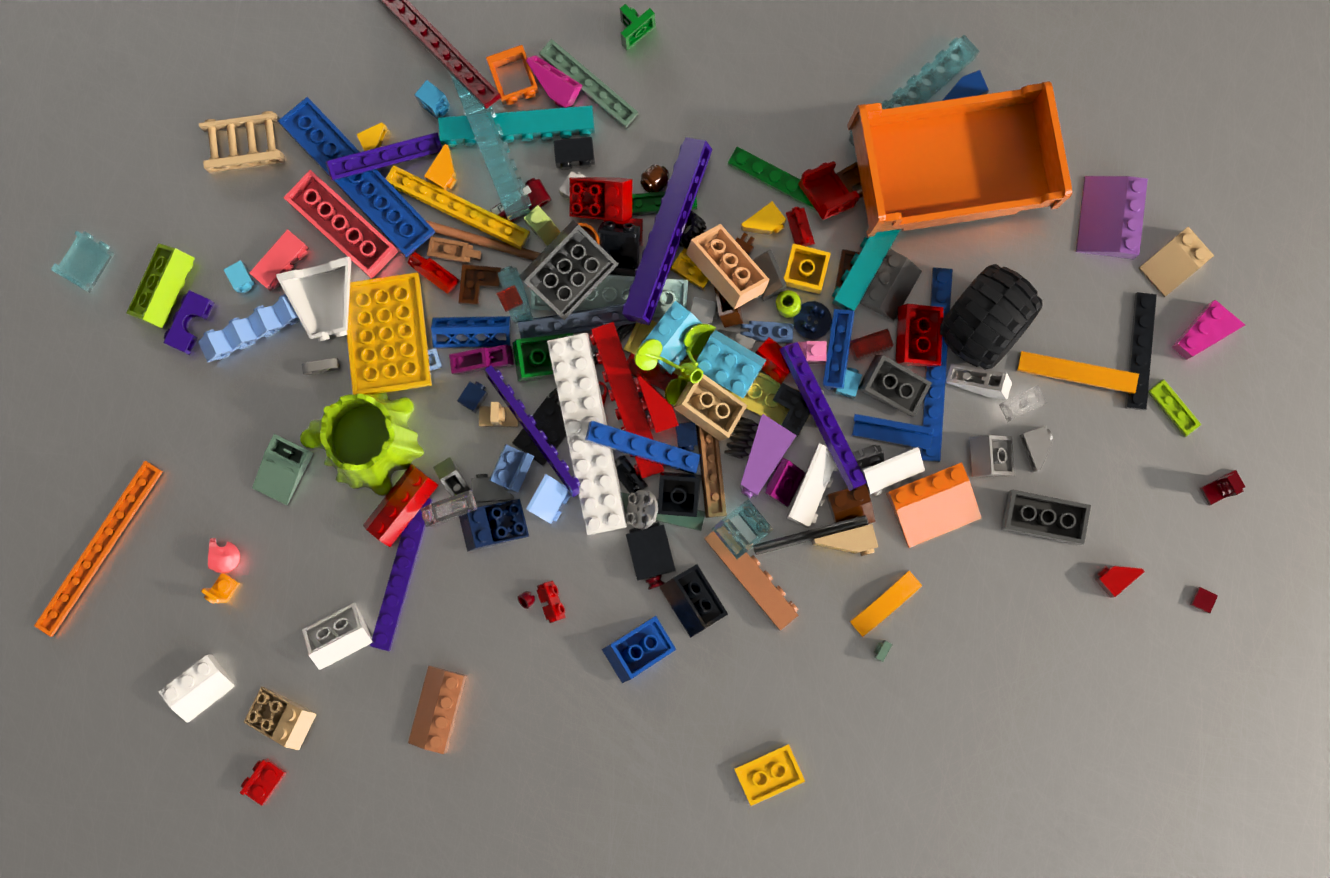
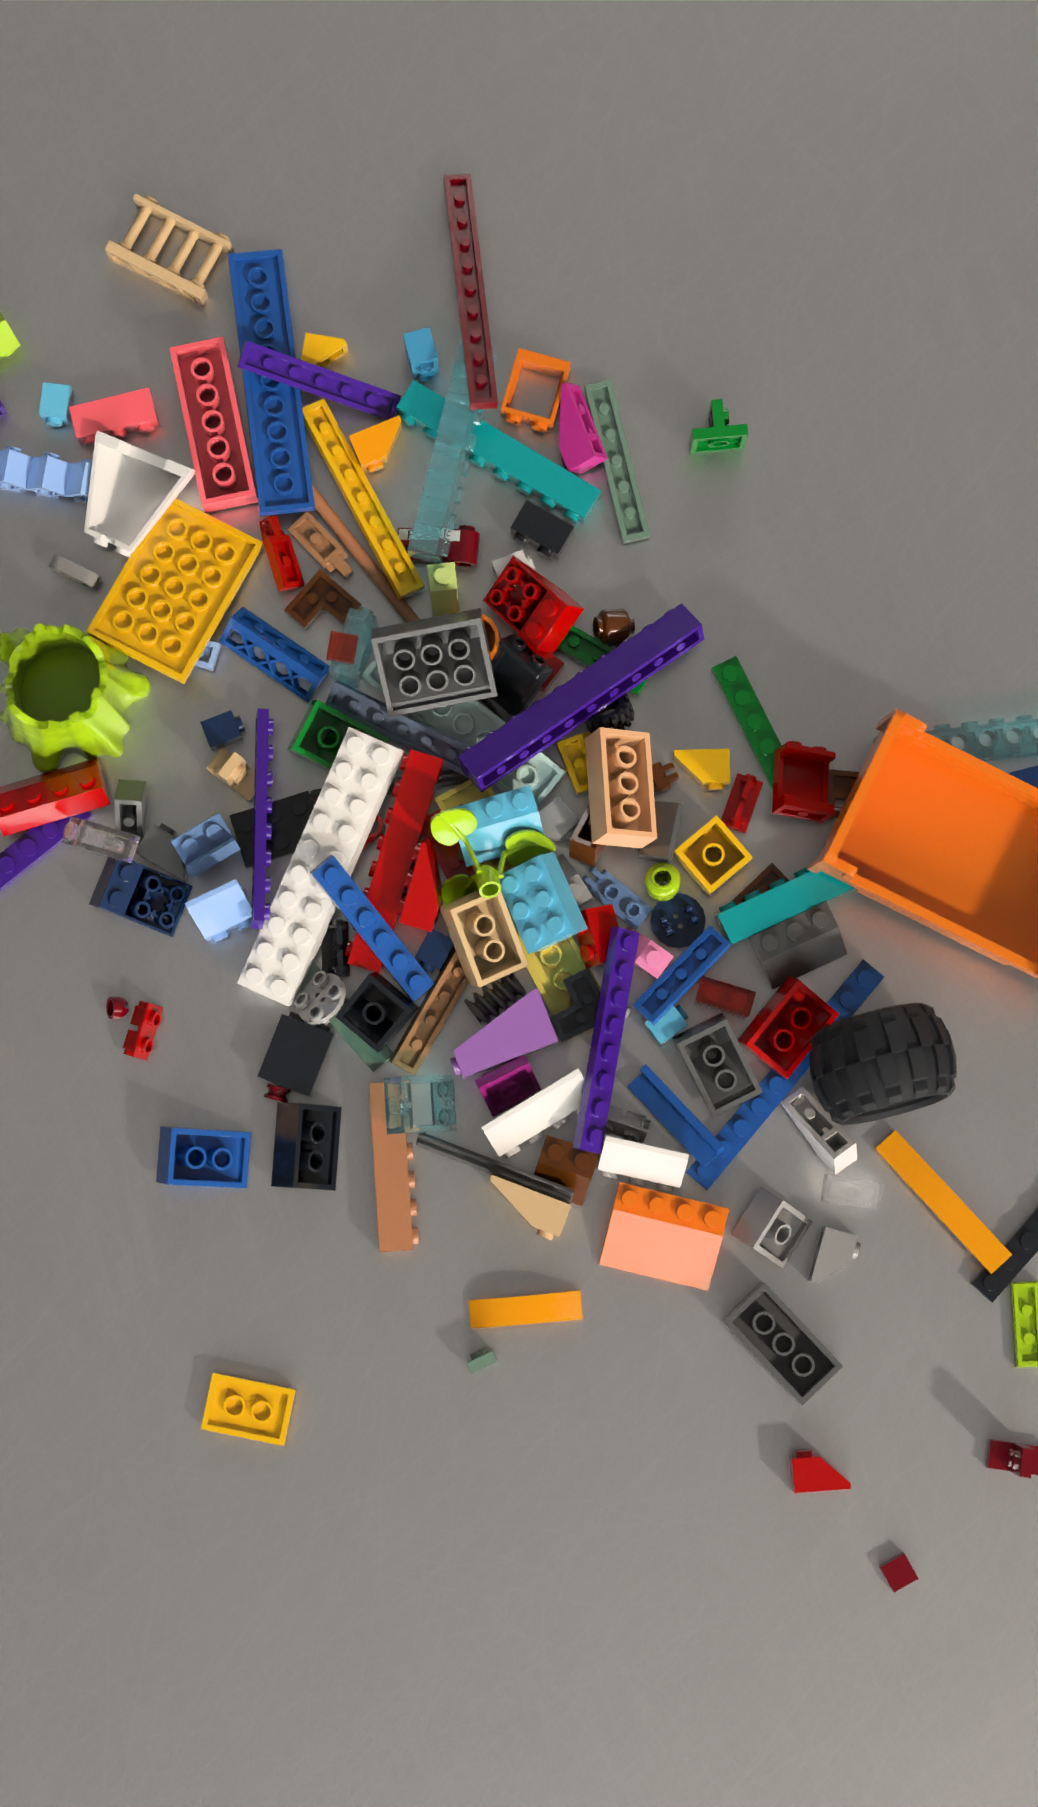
camera: 30 degrees right, 0 degrees up
magenta slope [449,345,514,374] -> none

